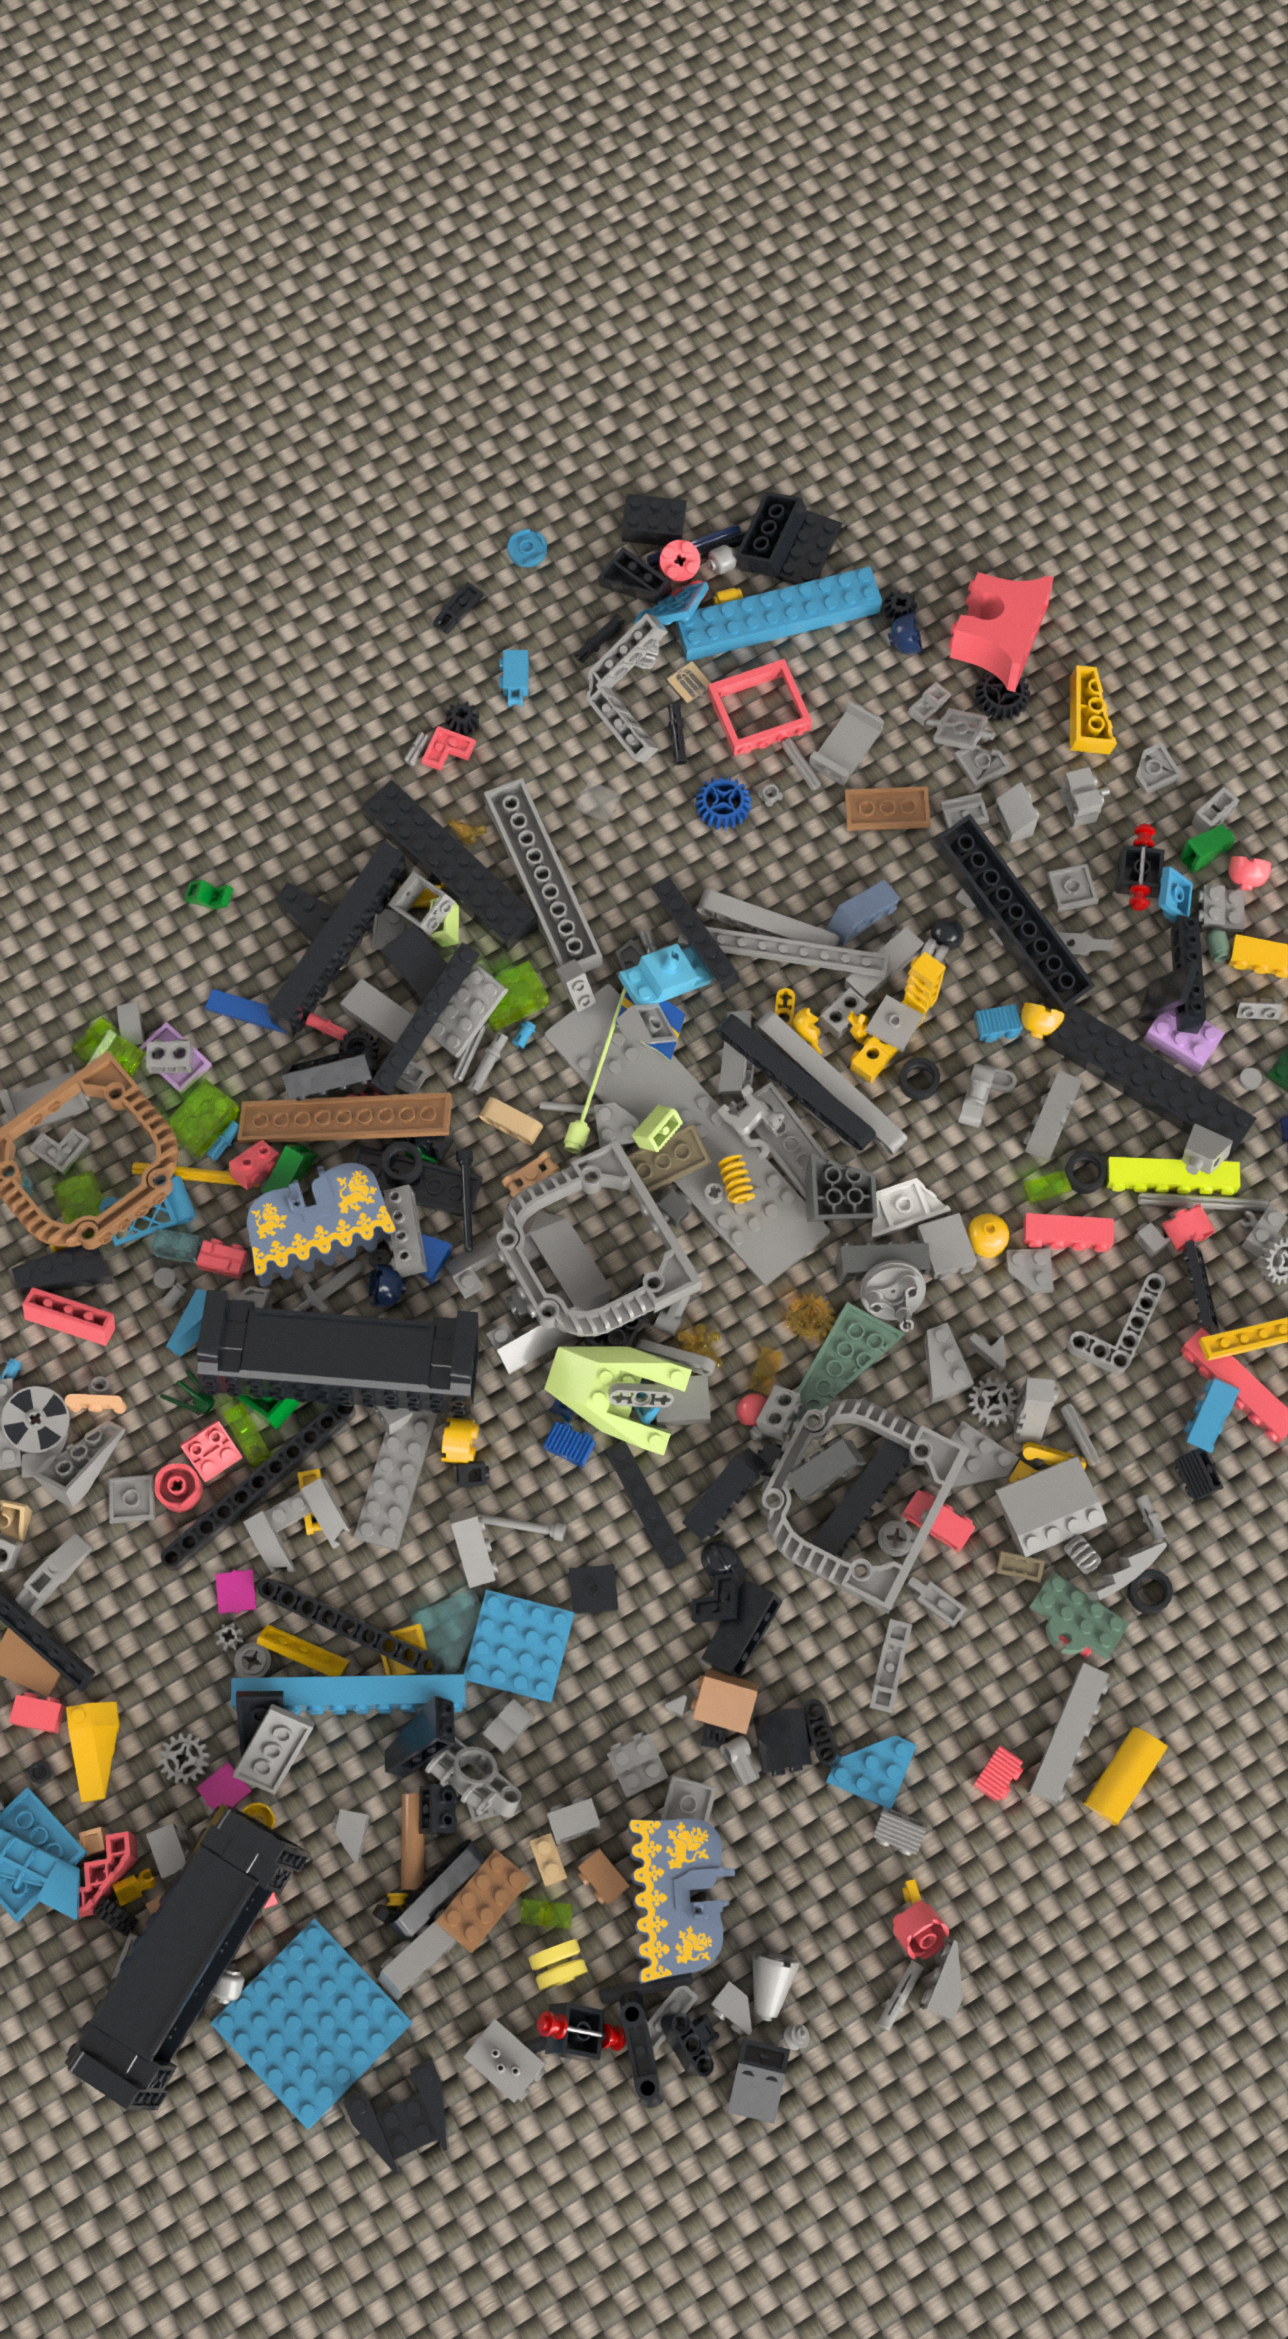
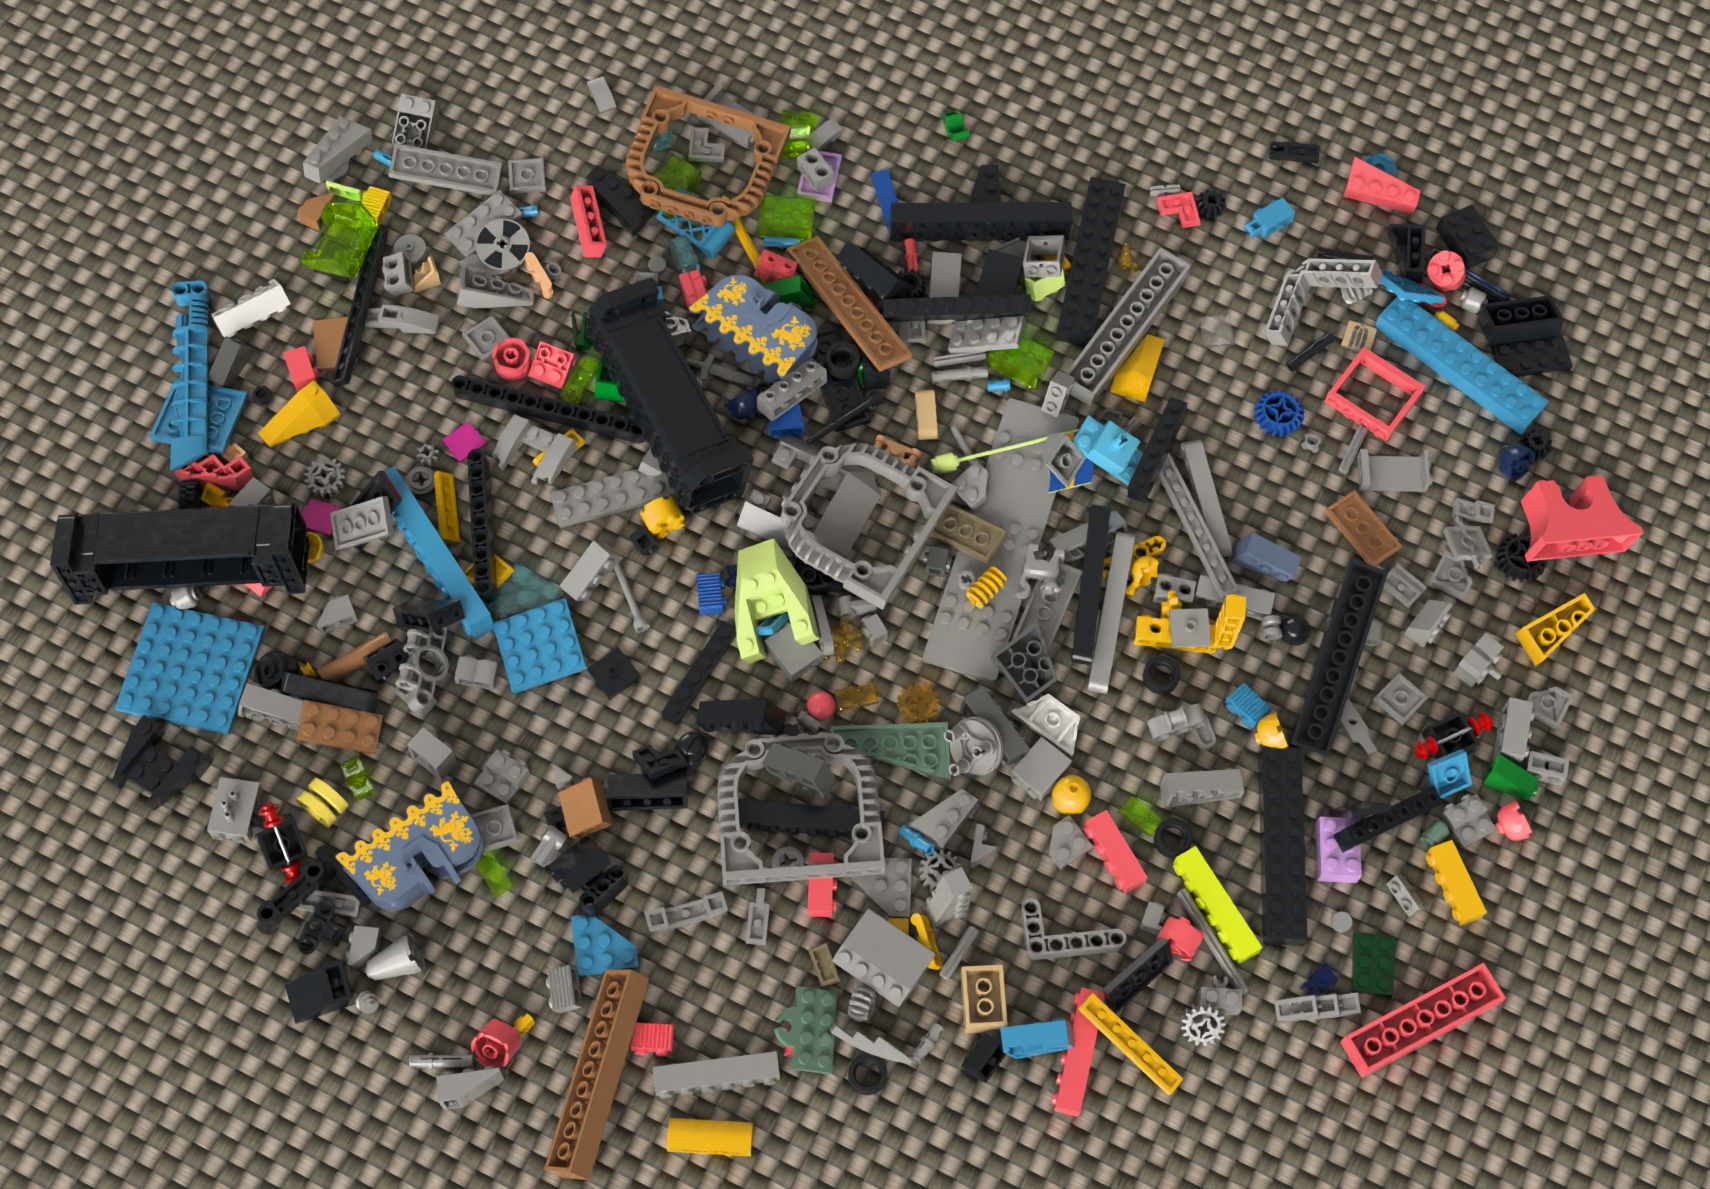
camera: 55 degrees right, 5 degrees down
tan plate [529,1833,567,1887] -> none
medium nougat brick [578,1849,630,1906] -> none
light grey beam [608,1383,674,1408] -> none
yellowish green brick [632,1105,683,1152] -> none
light grey brick [756,1385,803,1441] -> none
light grey torso [1182,1124,1233,1175] -> none
none -> black tile [255,651,289,690]
none -> clear neon green slope [475,852,513,897]
none -> medium nougat brick [544,970,649,1180]
none -> light grey brick [861,613,888,648]
none -> dark azure pin [898,825,935,855]
none -> tan brick [960,965,1008,1033]
none -> yellow wedge [1110,334,1165,402]
none -> coral wedge [1343,157,1420,214]
none -> light grey brick [1492,697,1535,765]

